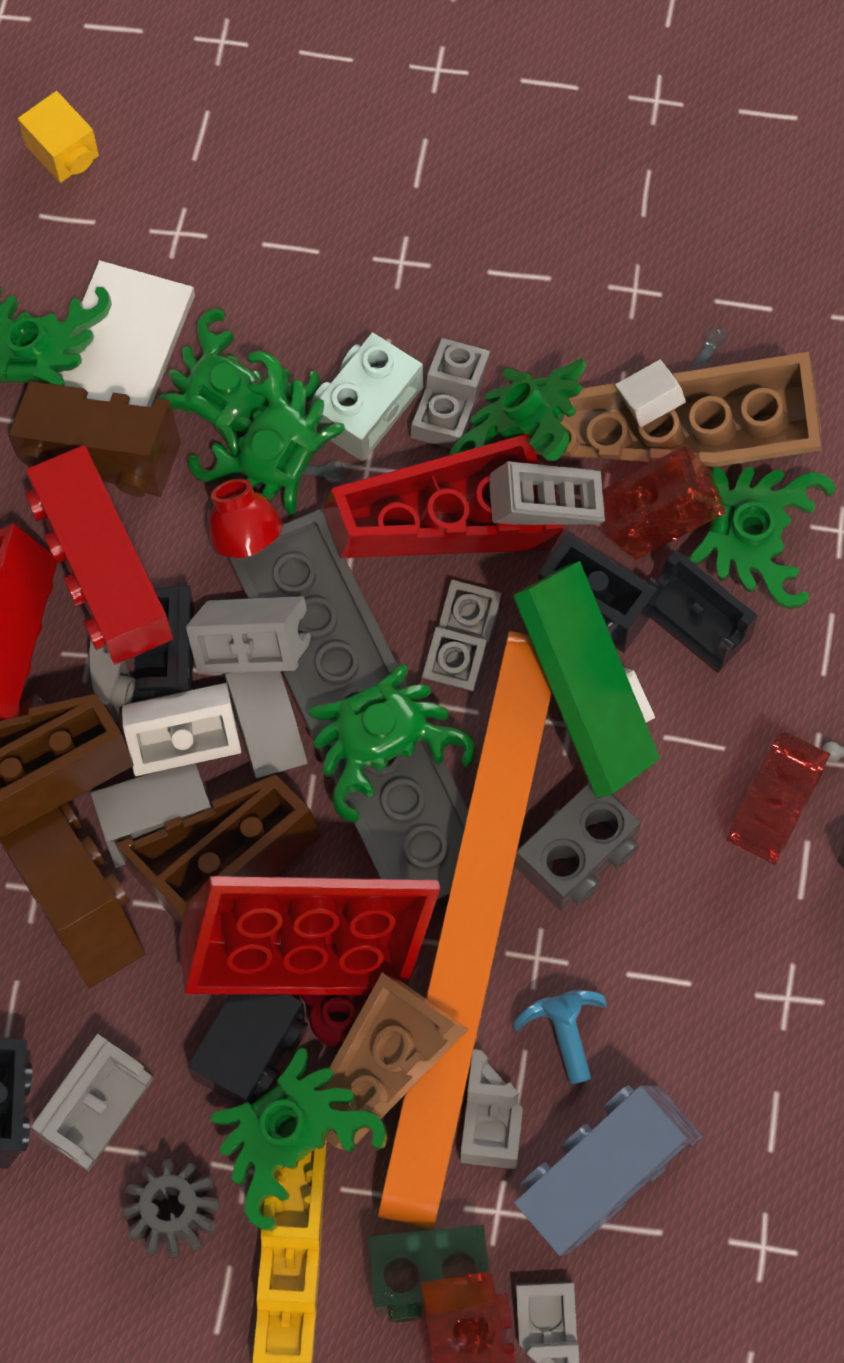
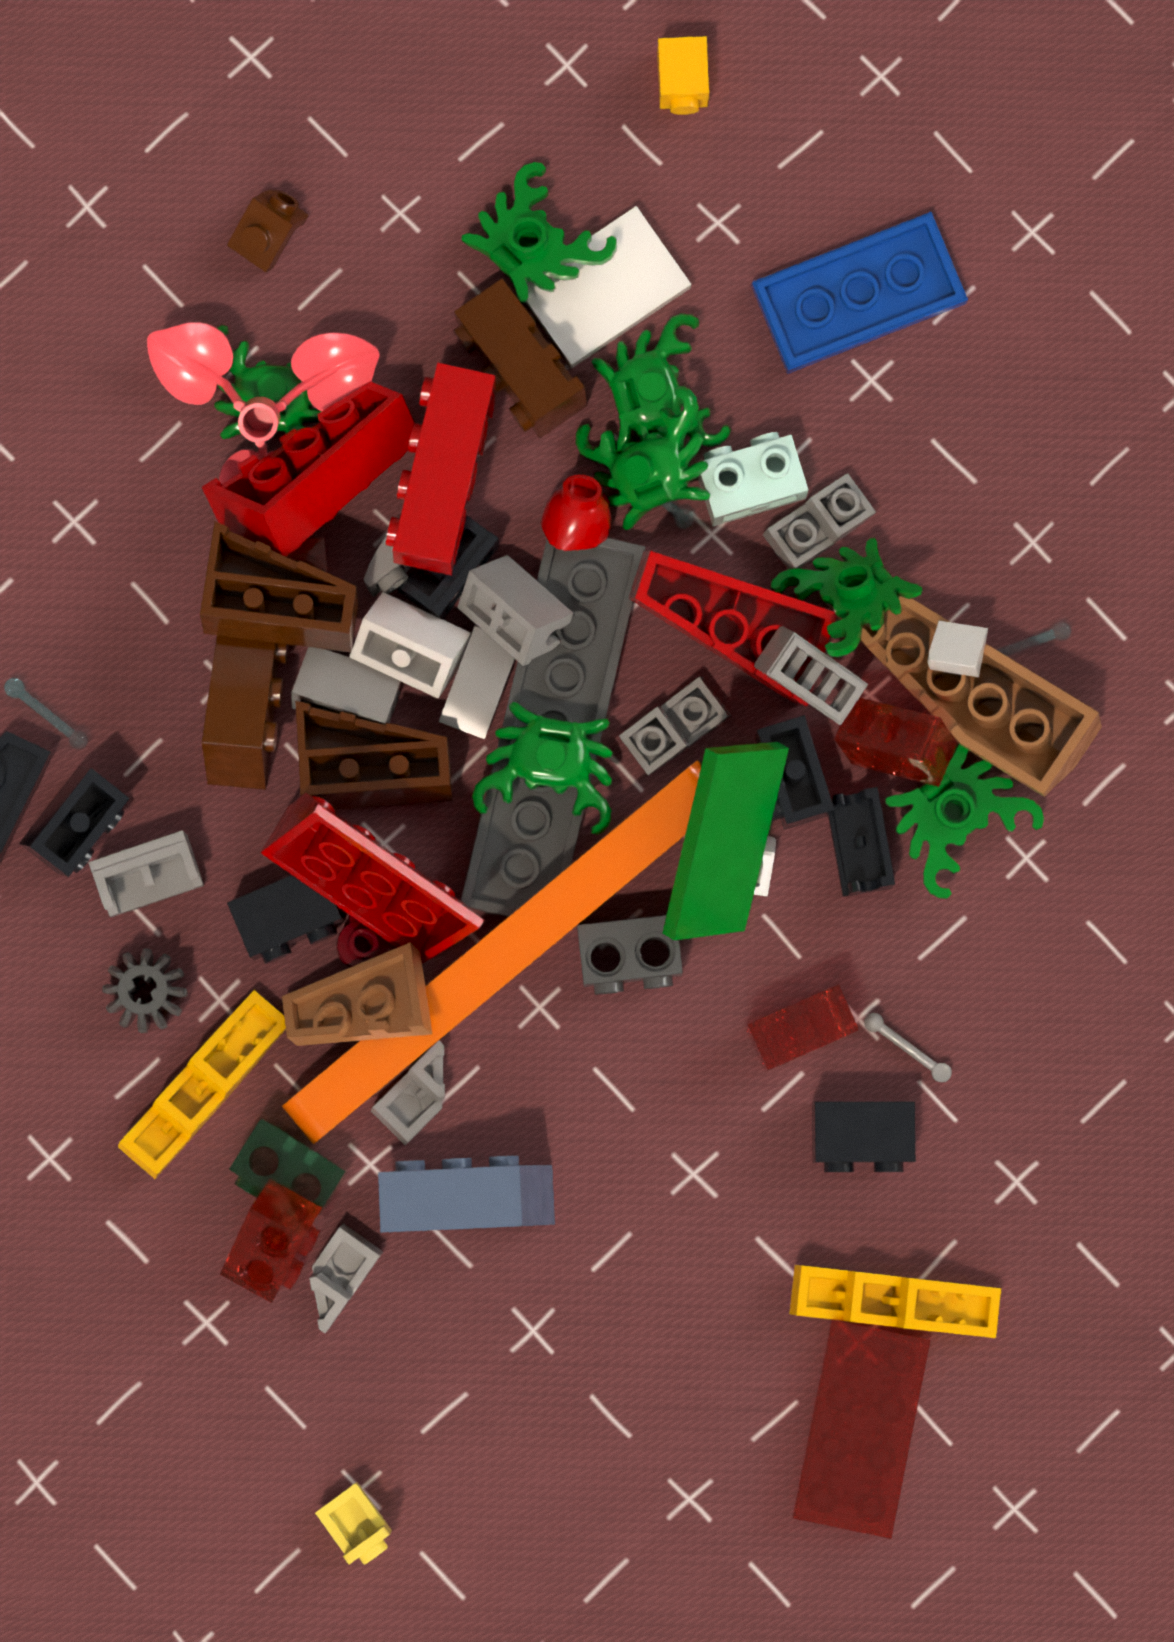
camera: 35 degrees right, 15 degrees up
green animal [210,1048,388,1231] -> none
dark azure plant [513,990,607,1084] -> none
none -> blue tile [751,212,968,374]

